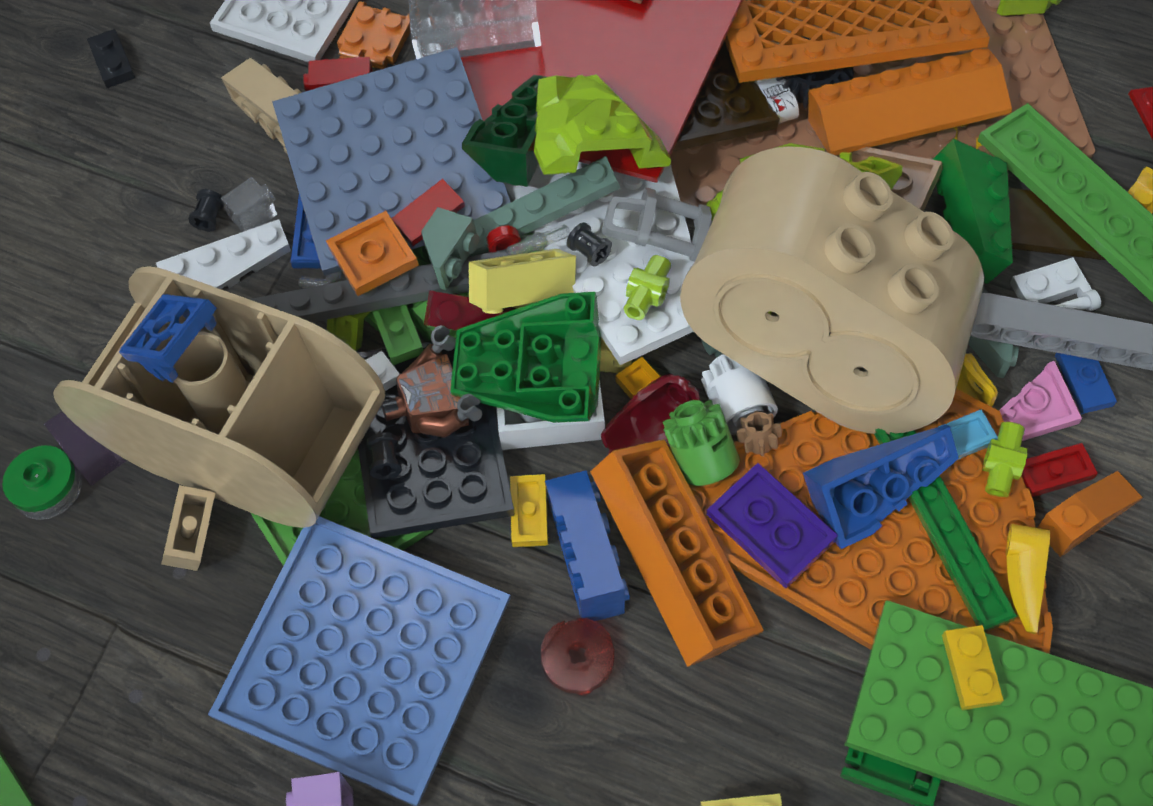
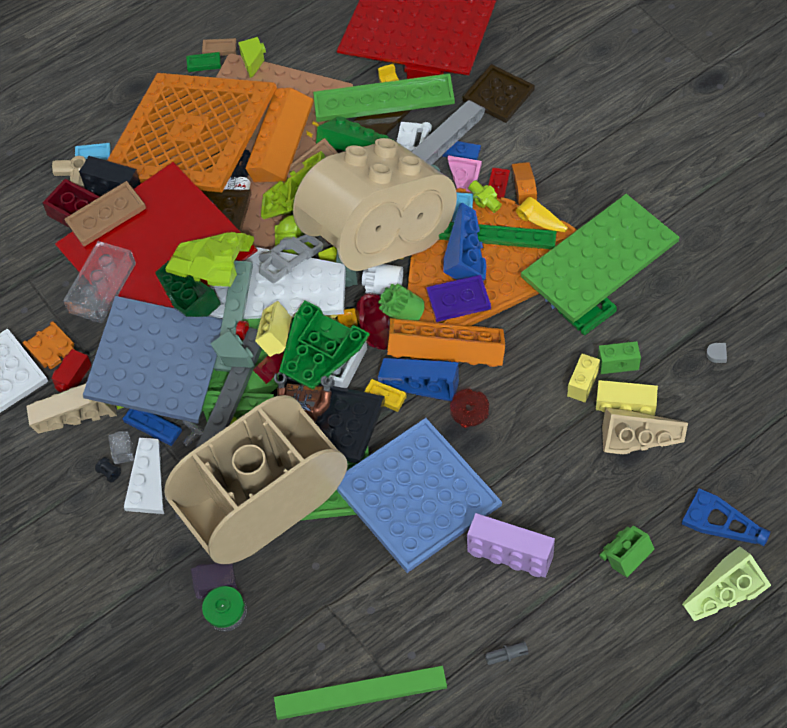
camera: 60 degrees left, 5 degrees down
blue piece [119,294,217,383] -> none
tan brick [161,485,215,571] -> none
orange plate [326,211,419,296] -> none
red tile [391,179,465,246] -> none
clear piece [507,224,570,256] -> none
black bush [566,222,612,267] -> none
lime axle [623,255,671,320] -> none
medium nougat gear [737,411,782,456] -> none
yellow plate [942,625,1004,710] -> none

